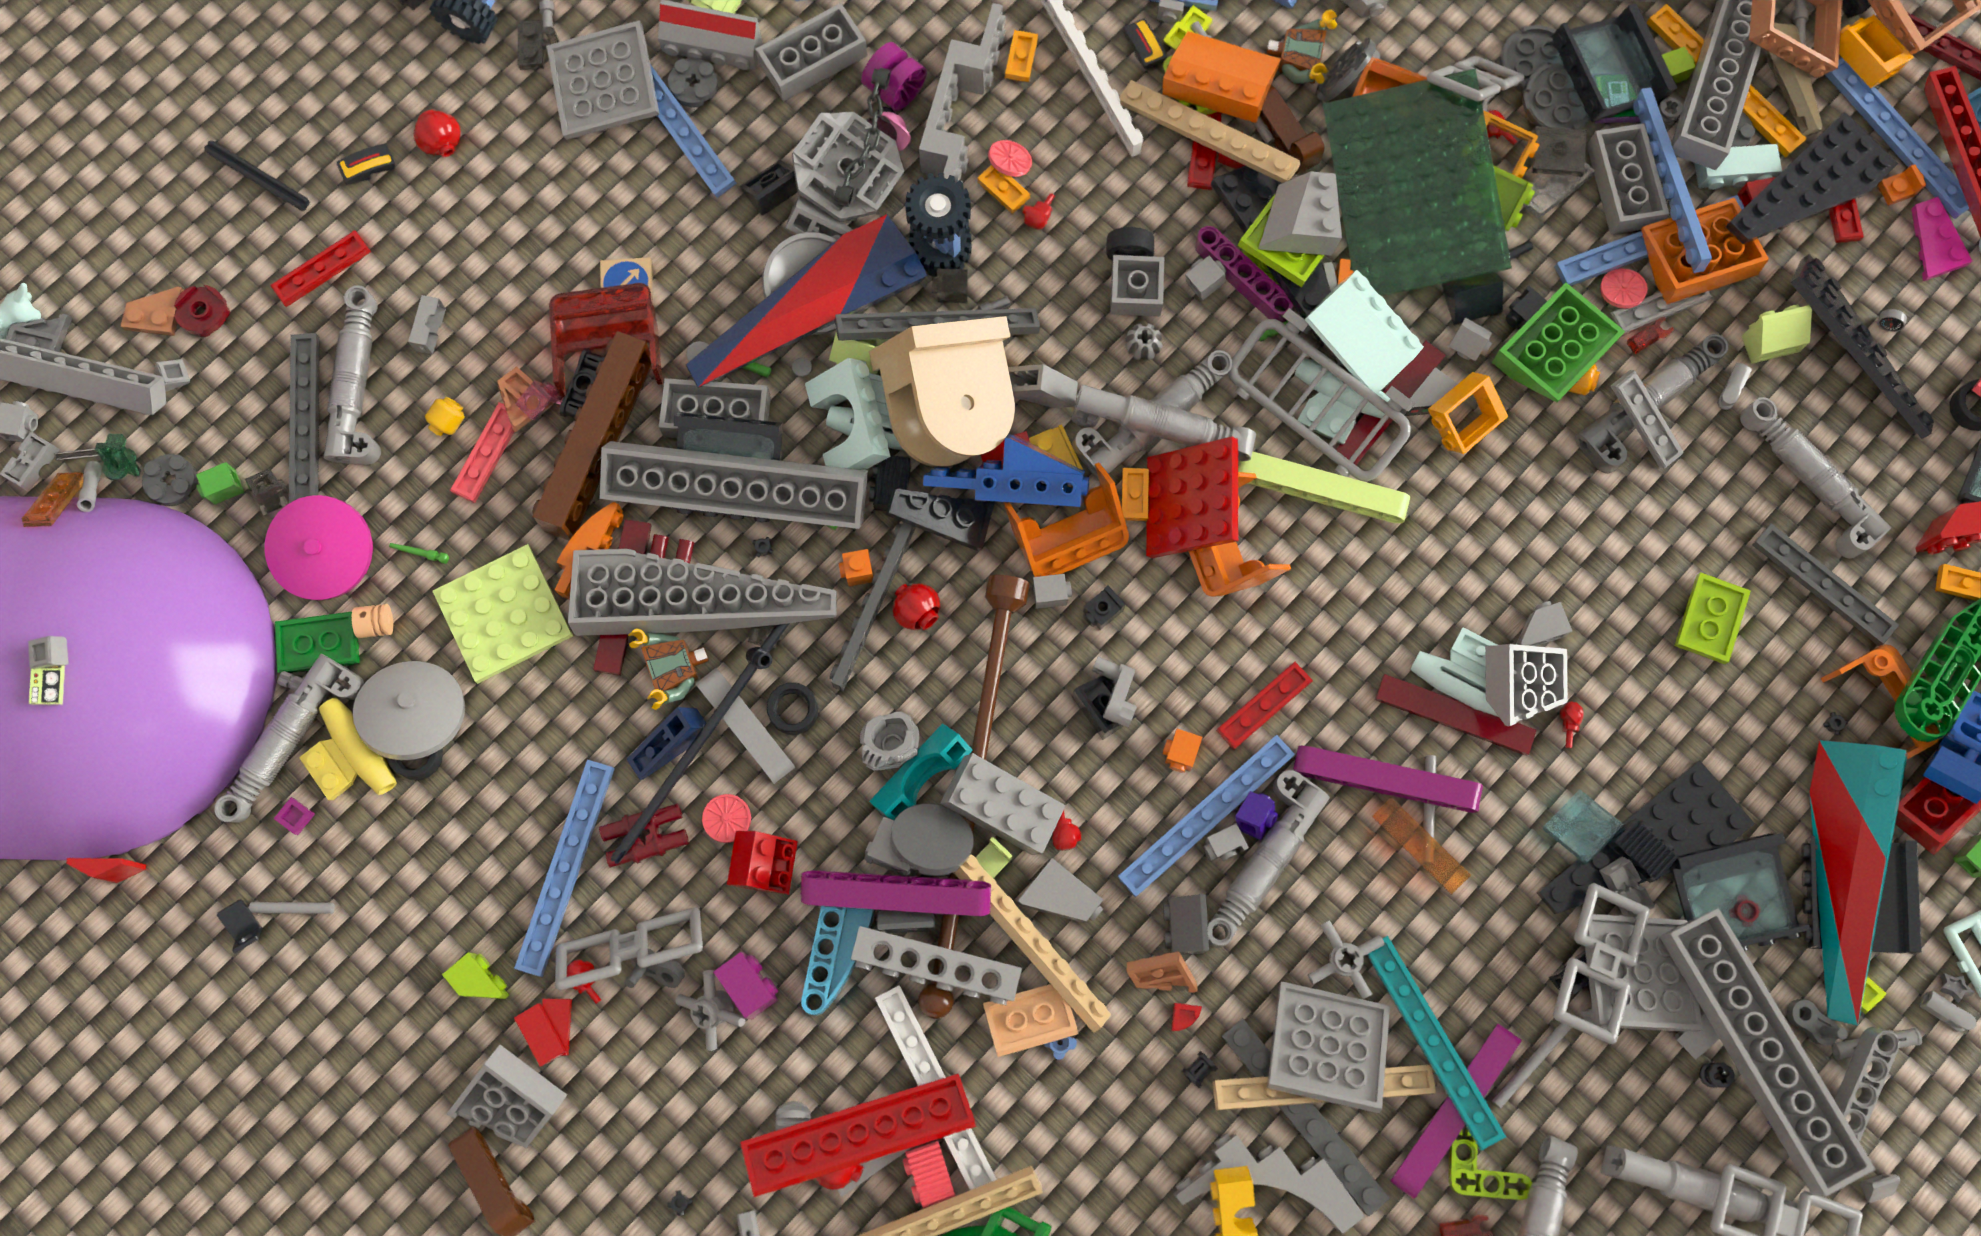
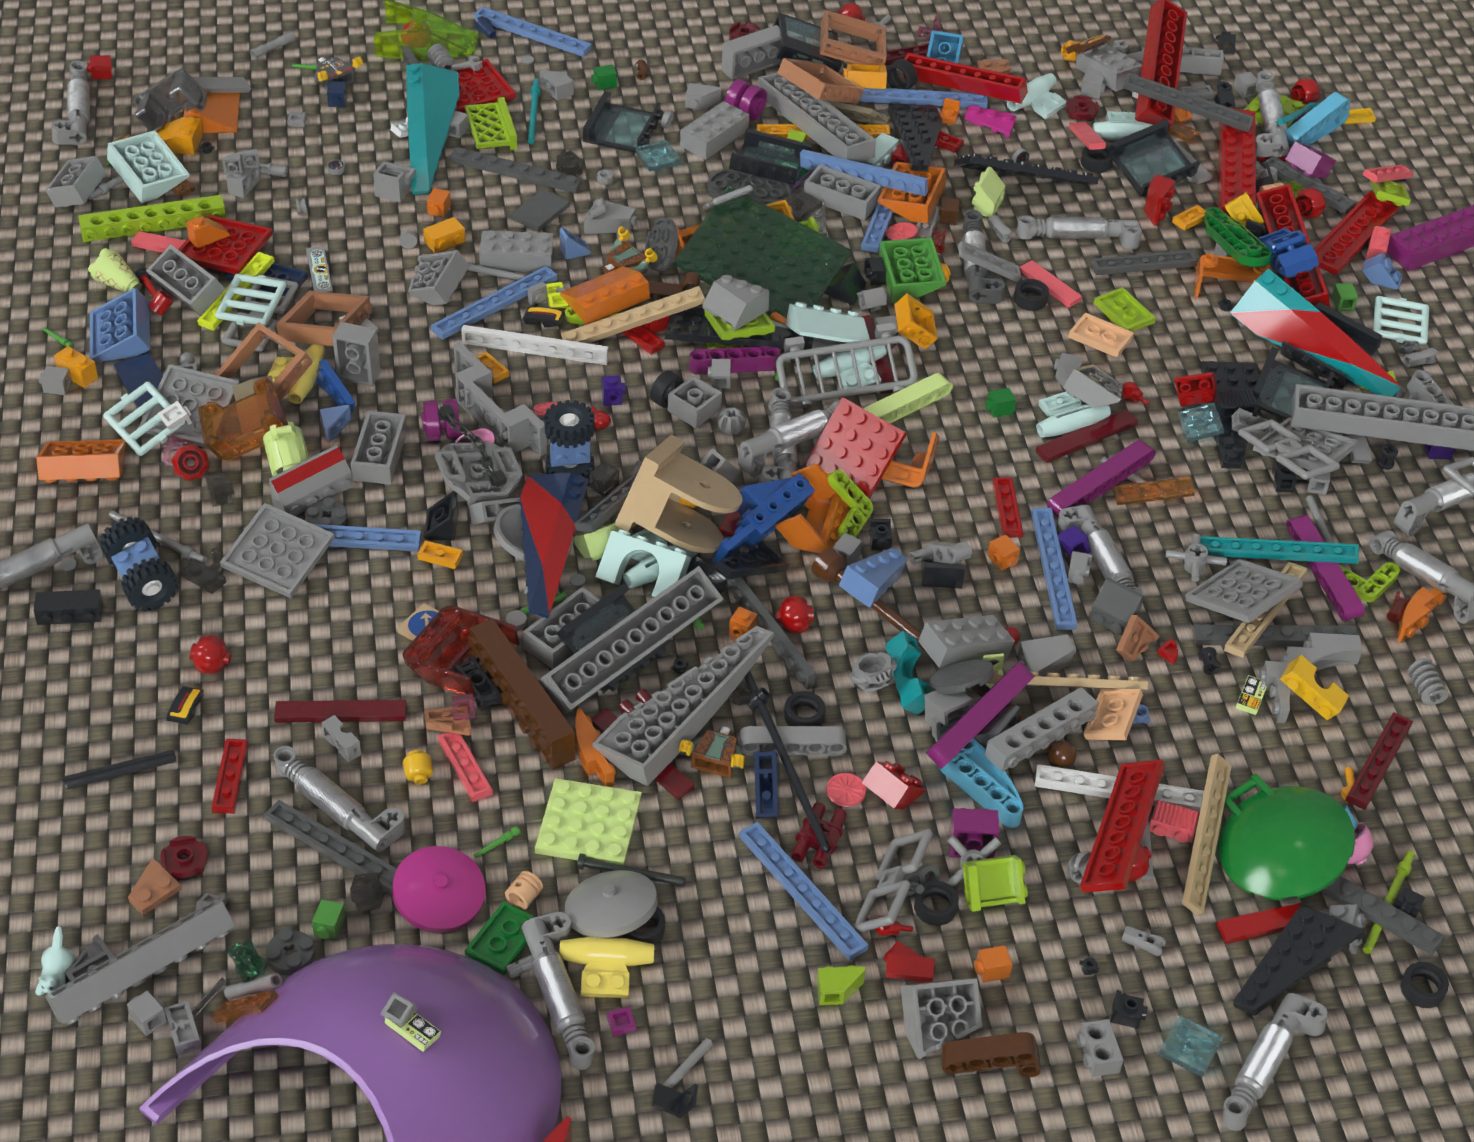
camera: 55 degrees left, 30 degrees down
none -> dark red tile [274,700,407,723]
none -> light orange plate [417,540,463,569]
none -> pearl dark grey bar [577,853,686,886]
none -> dark purple brick [602,375,626,406]
none -> lime beam [828,469,873,538]
none -> medium blue wedge [839,548,908,608]
none -> black tyre [887,59,917,89]
none -> black tyre [914,880,959,926]
none -> reddish brown brick [939,197,959,225]
none -> lime panel [962,855,1028,912]
none -> orange brick [974,945,1013,983]
none -> green brick [985,388,1016,418]
none -> black tyre [1014,279,1049,311]
none -> coral tile [1020,260,1082,308]
none -> light nougat plate [1068,313,1134,358]
none -> red slope [1174,372,1218,407]
none -> tile [1236,675,1267,715]

